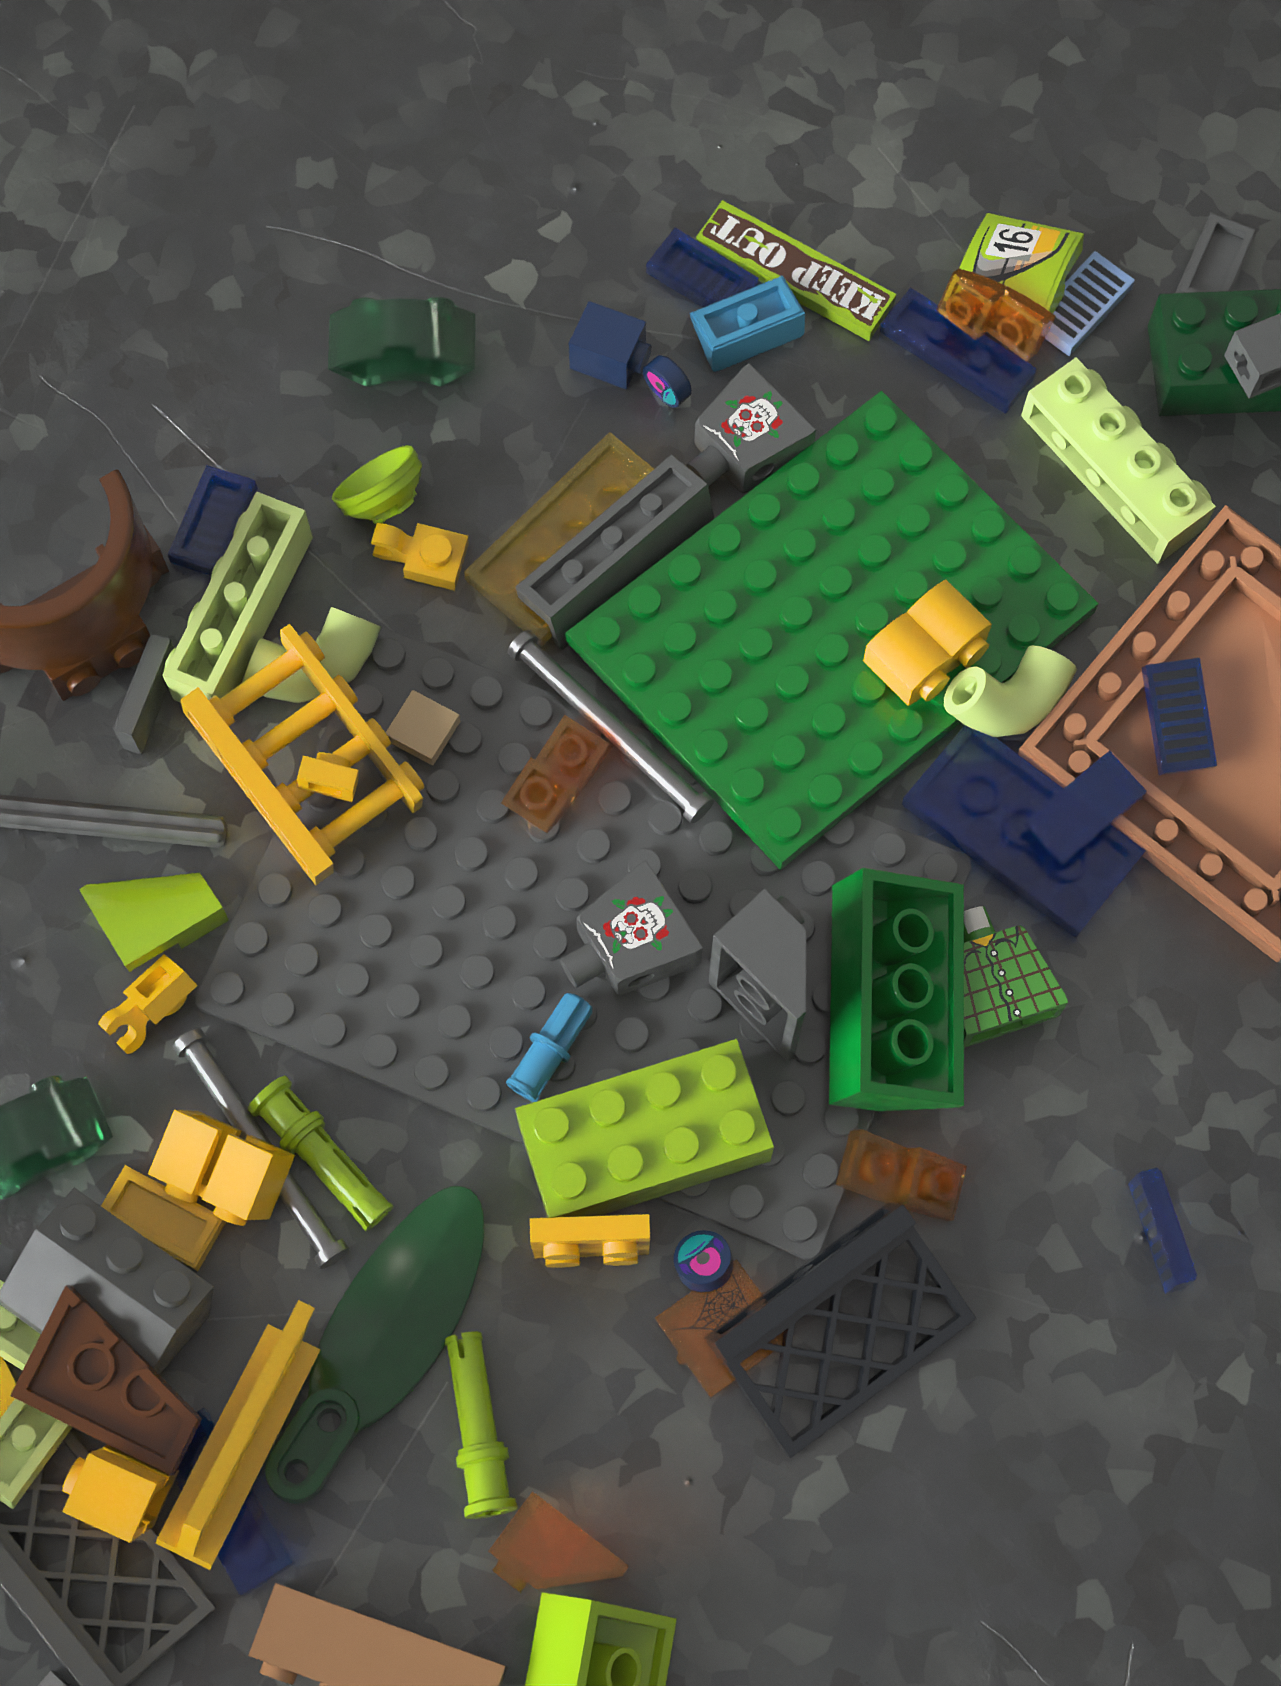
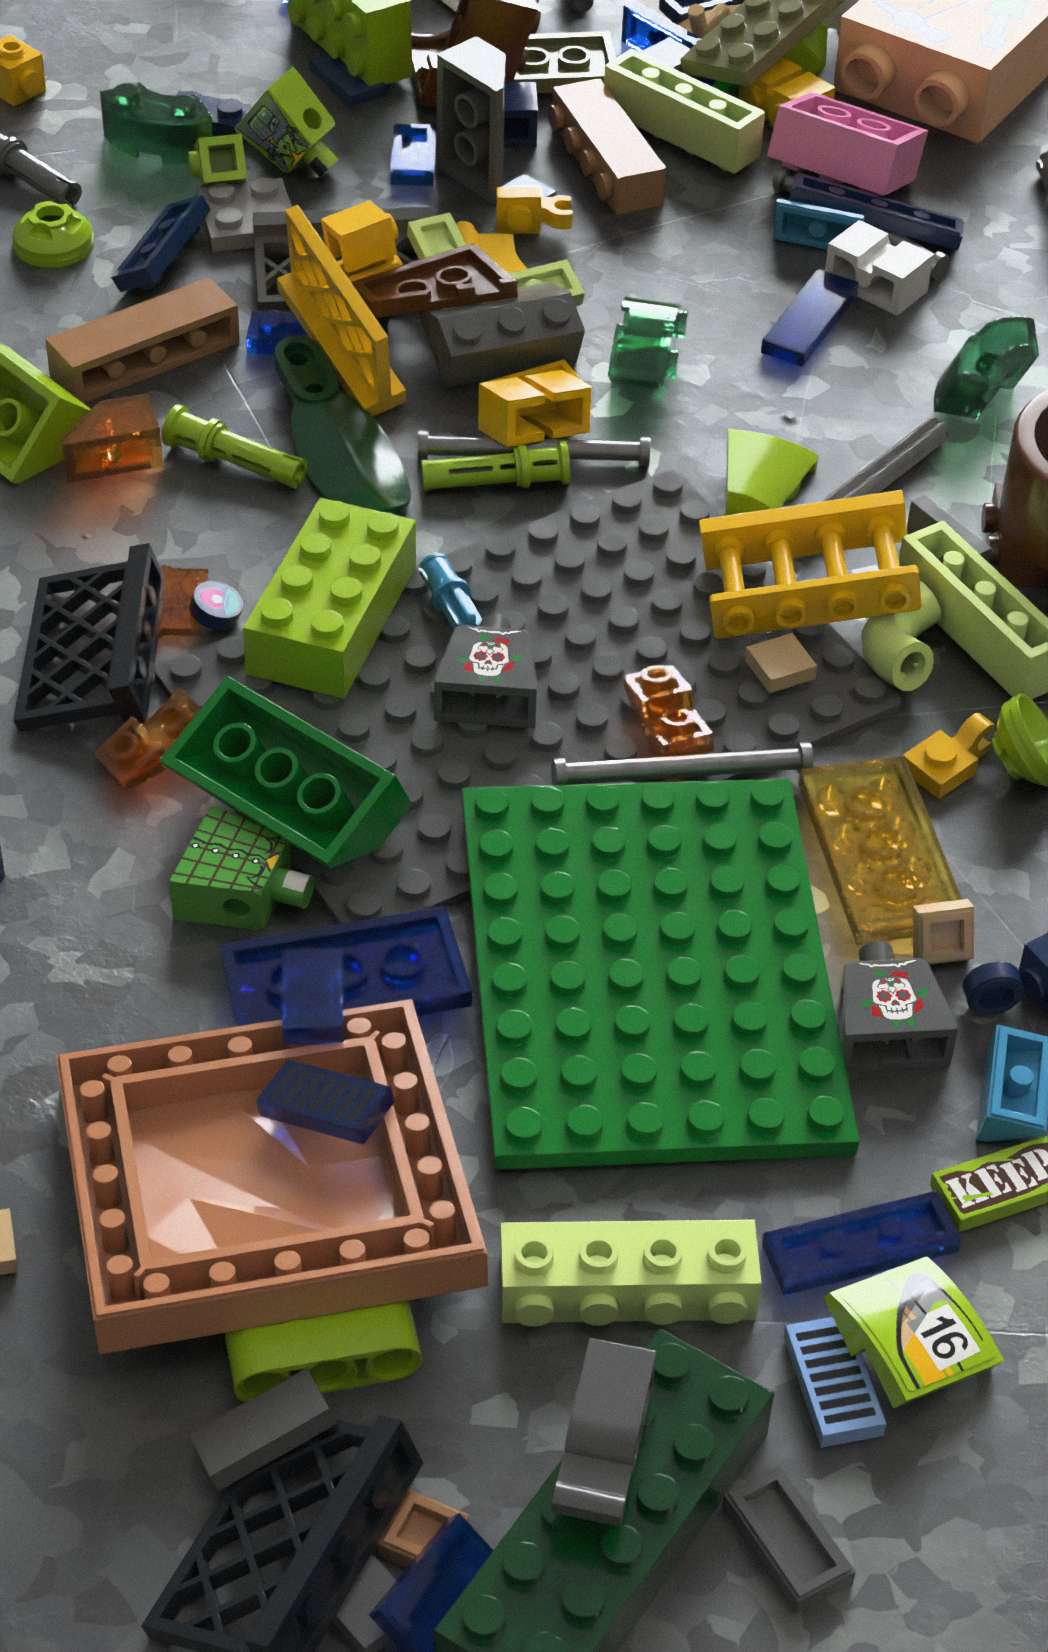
camera: 125 degrees right, 25 degrees down
yellow plate [99,954,197,1054] -> none
yellow plate [297,752,358,802] -> none
dark grey panel [515,455,714,650] -> none
yellow plate [530,1214,650,1268] -> none
dark grey slope [709,888,806,1061] -> none
yellow brick [863,579,992,706] -> none
clear orange slope [936,268,1056,362] -> none
yellowish green cylinder [944,646,1077,737] -> none
none -> tan tile [913,899,974,965]

